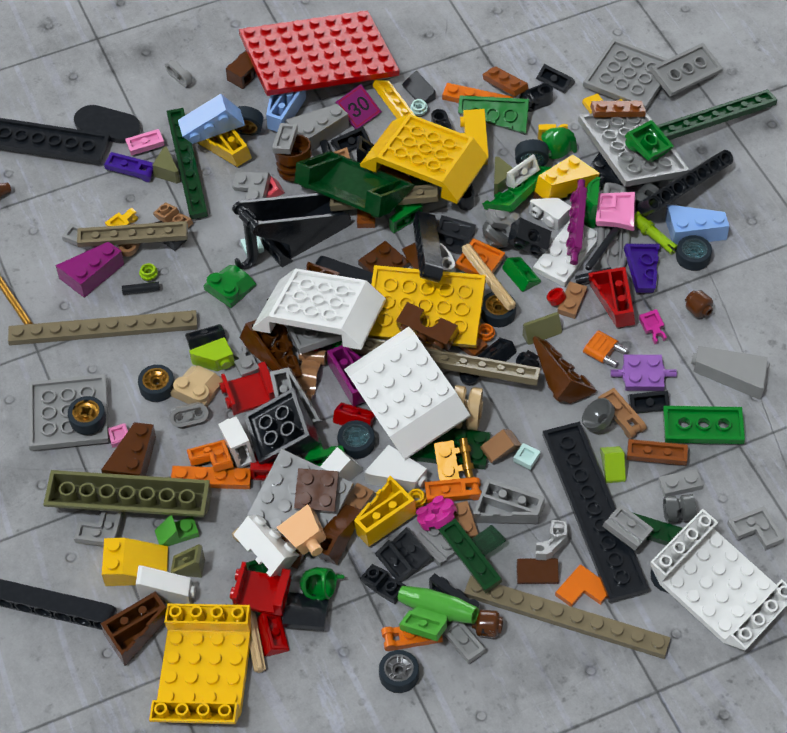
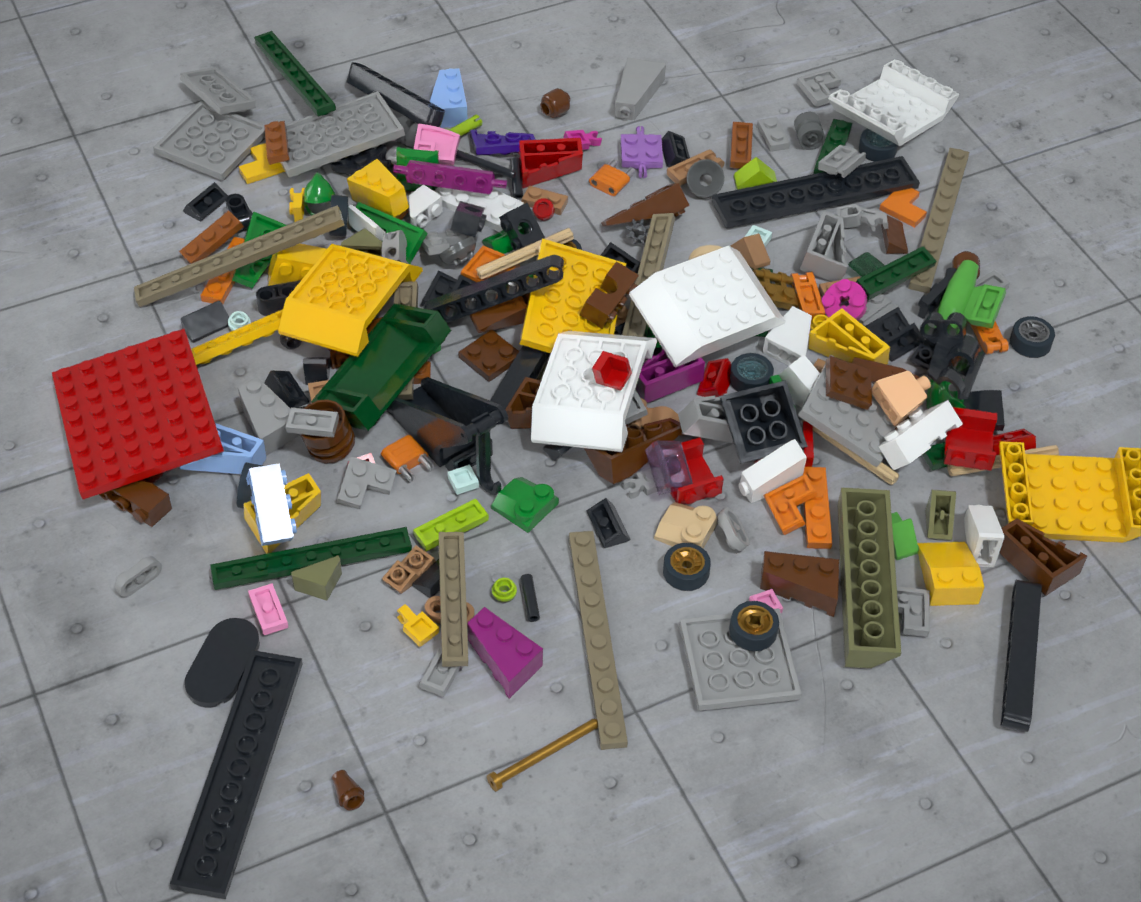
camera: 95 degrees left, 5 degrees down
dark purple plate [104,152,154,182] -> none
lime slope [189,337,235,372] -> none
magenta piece [335,84,382,129] -> none
olive slope [522,312,562,345] -> none
green slope [625,120,674,162] -> none
green plate [663,406,745,444] -> none
black wheel [676,235,712,271] -> none
none -> dark tan plate [134,205,344,307]
none -> light grey leg [382,230,409,264]
none -> lime plate [413,498,489,551]
none -> black brick [499,203,545,251]
none -> red panel [592,351,632,390]
none -> clear purple slope [645,441,693,496]
none -> black panel [920,312,985,400]

